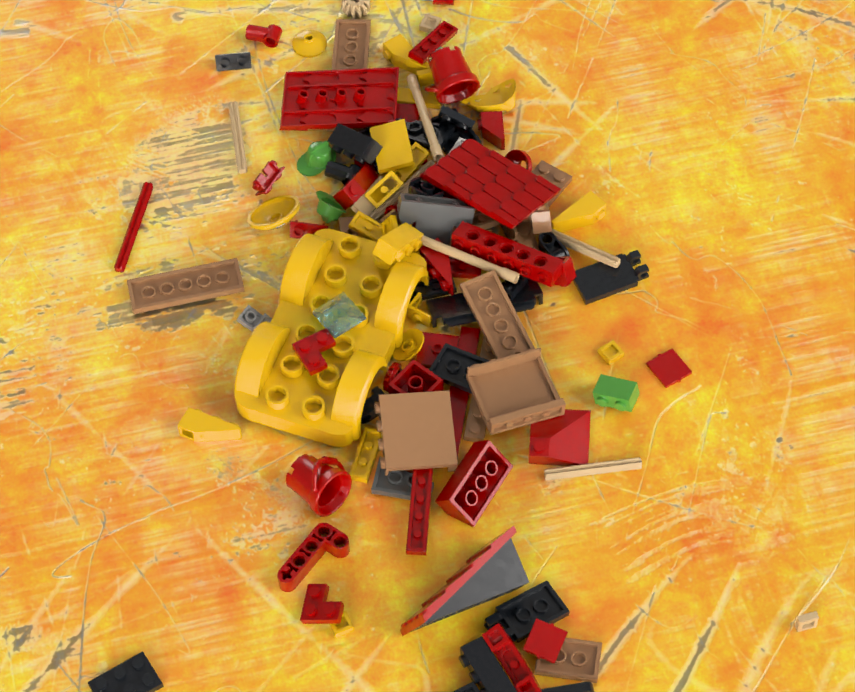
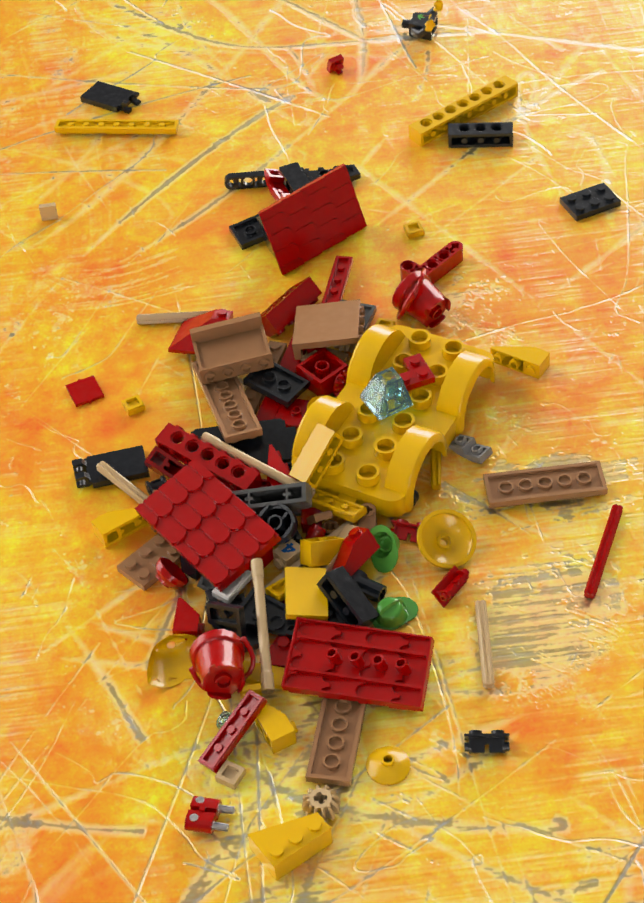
camera: 170 degrees left, 10 degrees down
red piece [245,24,282,48] -> none
red plate [300,584,344,624] -> none
yellow tile [381,215,398,235] -> none
red piece [523,618,568,664] -> none
medium nougat tile [535,638,602,683] -> none
bright green brick [592,374,640,412] -> none

